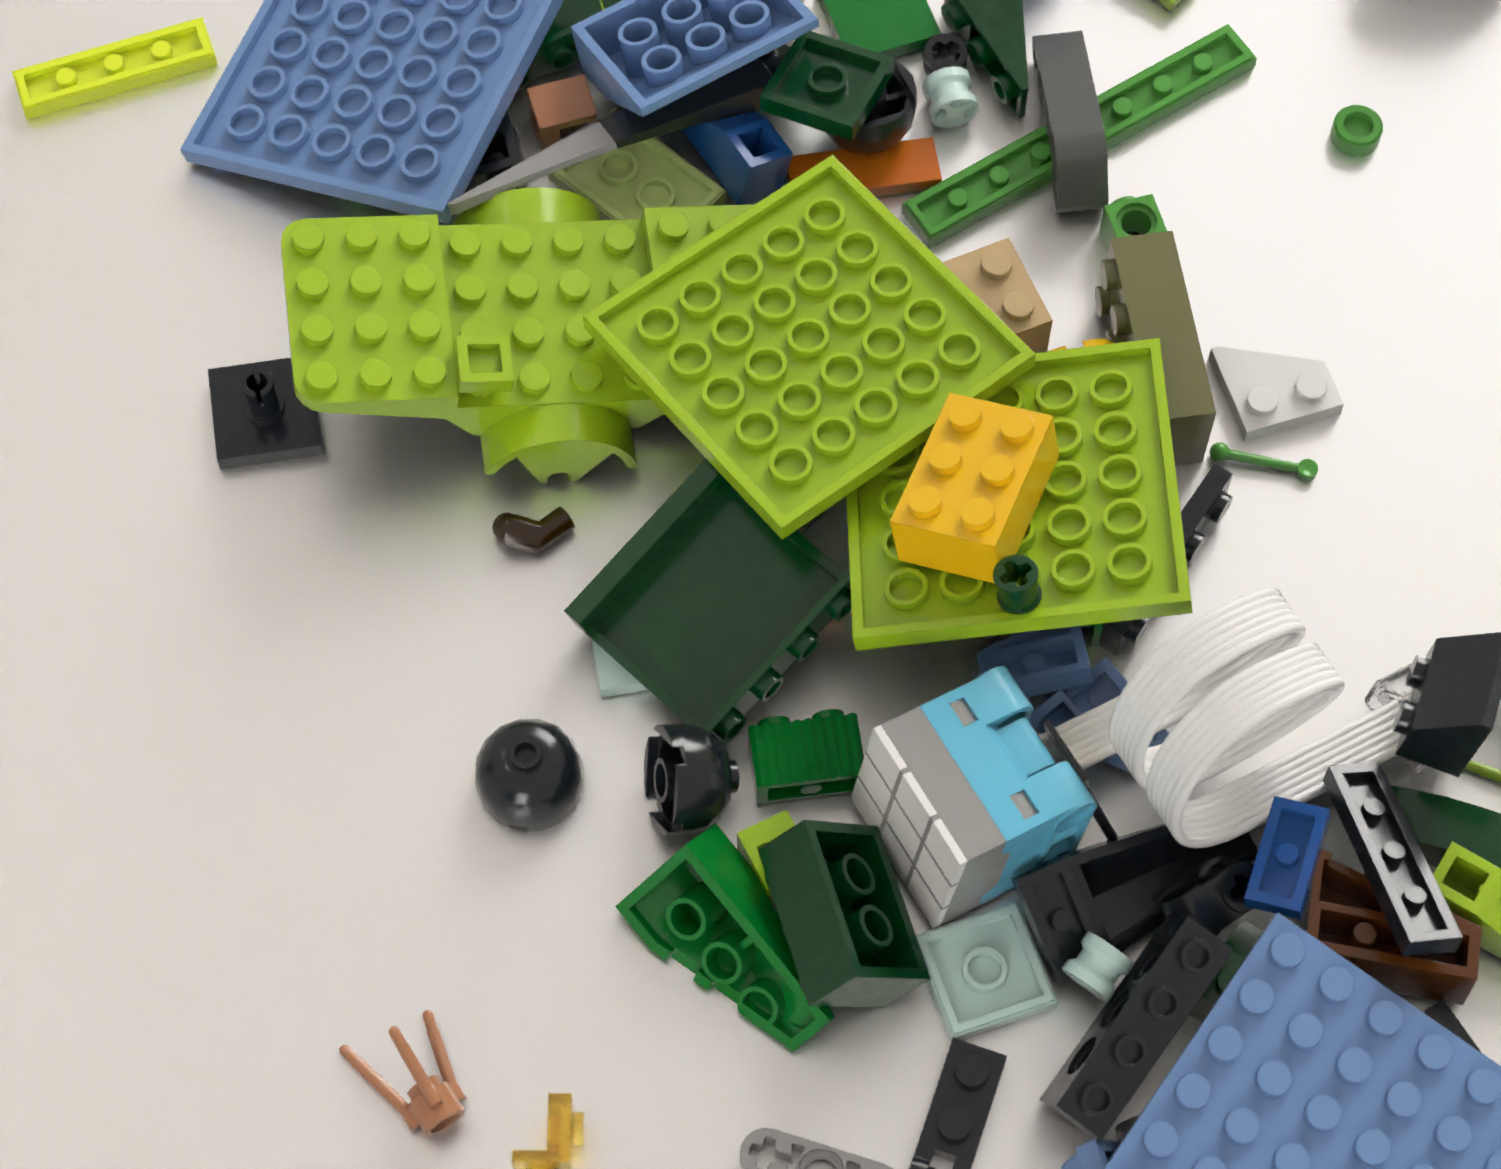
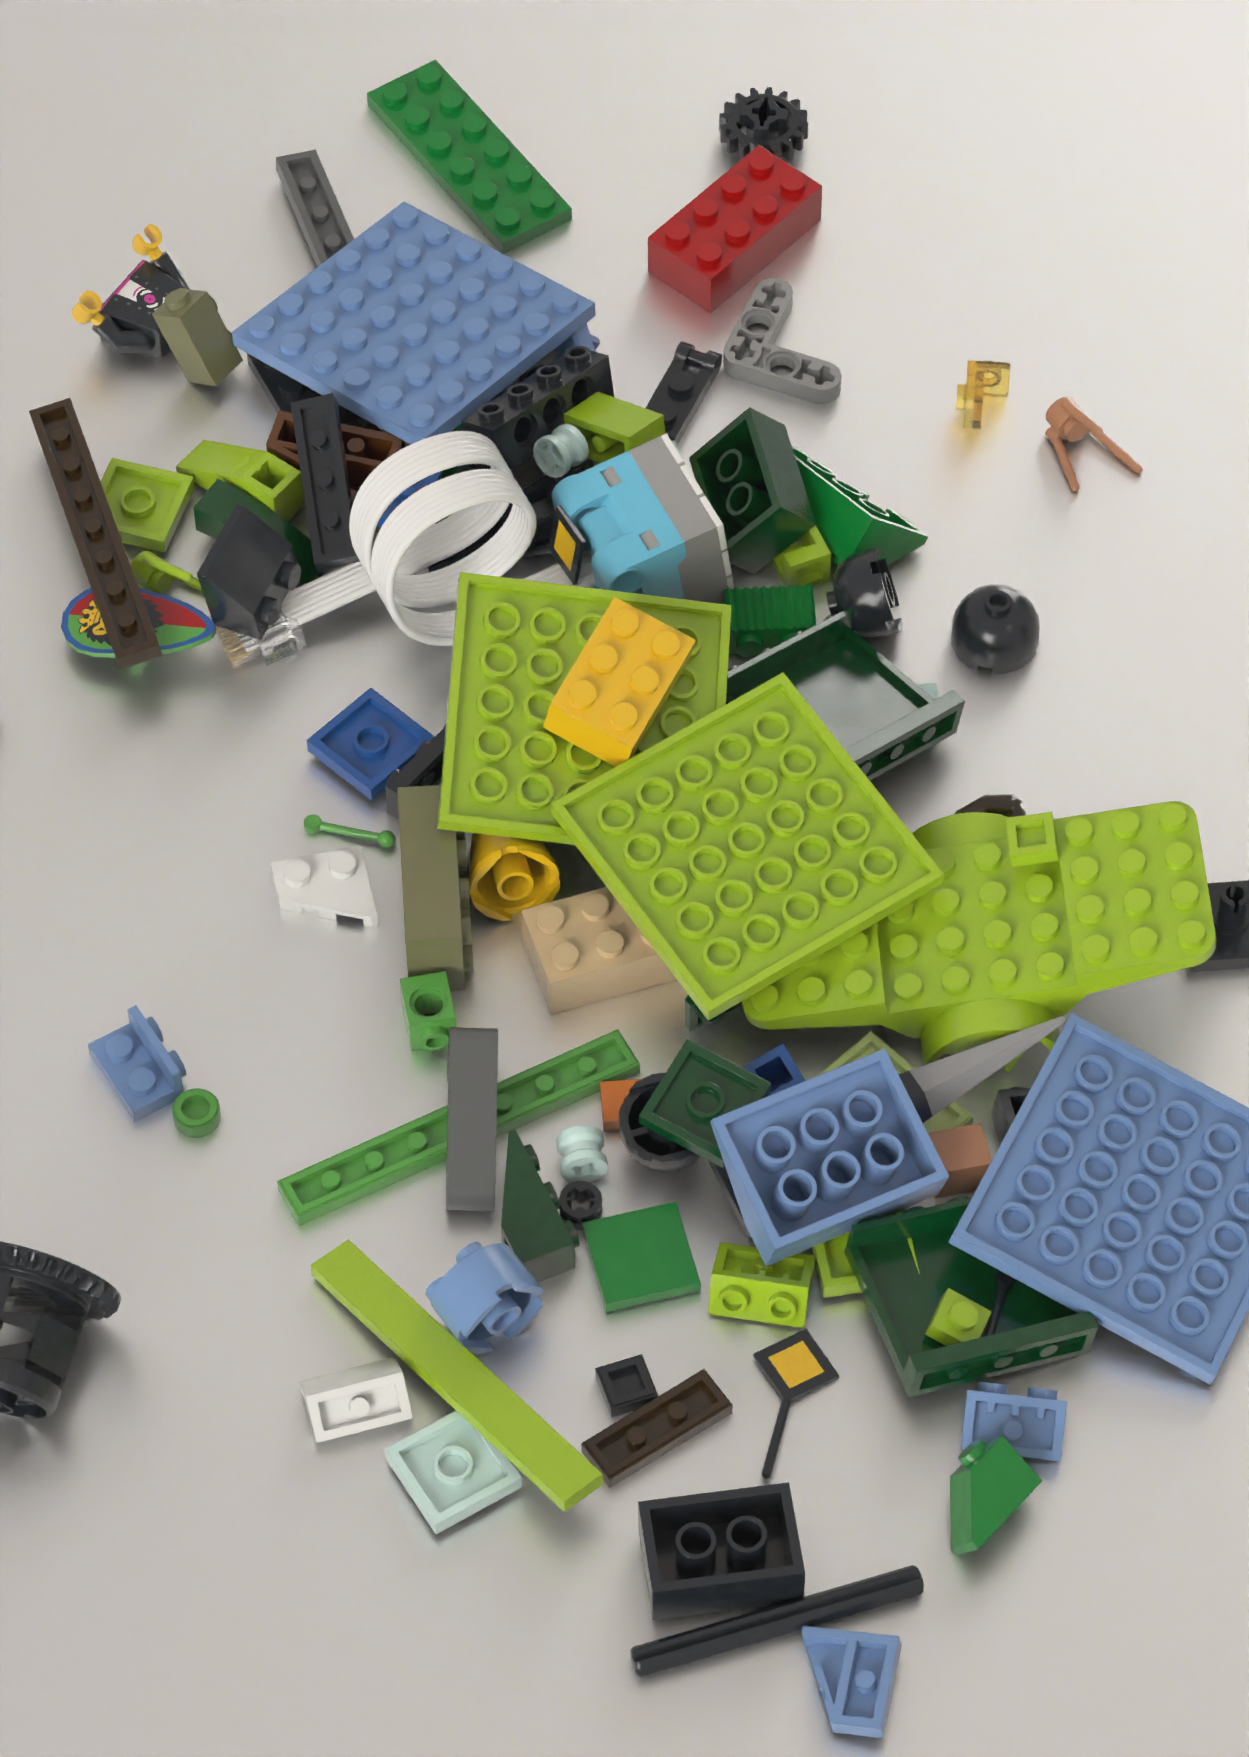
camera: 175 degrees left, 10 degrees down
dark green axle [993,555,1042,615] -> none
none -> medium blue bracket [88,1005,186,1122]
none -> blue plate [307,688,435,801]
none -> lime brick [564,392,665,463]

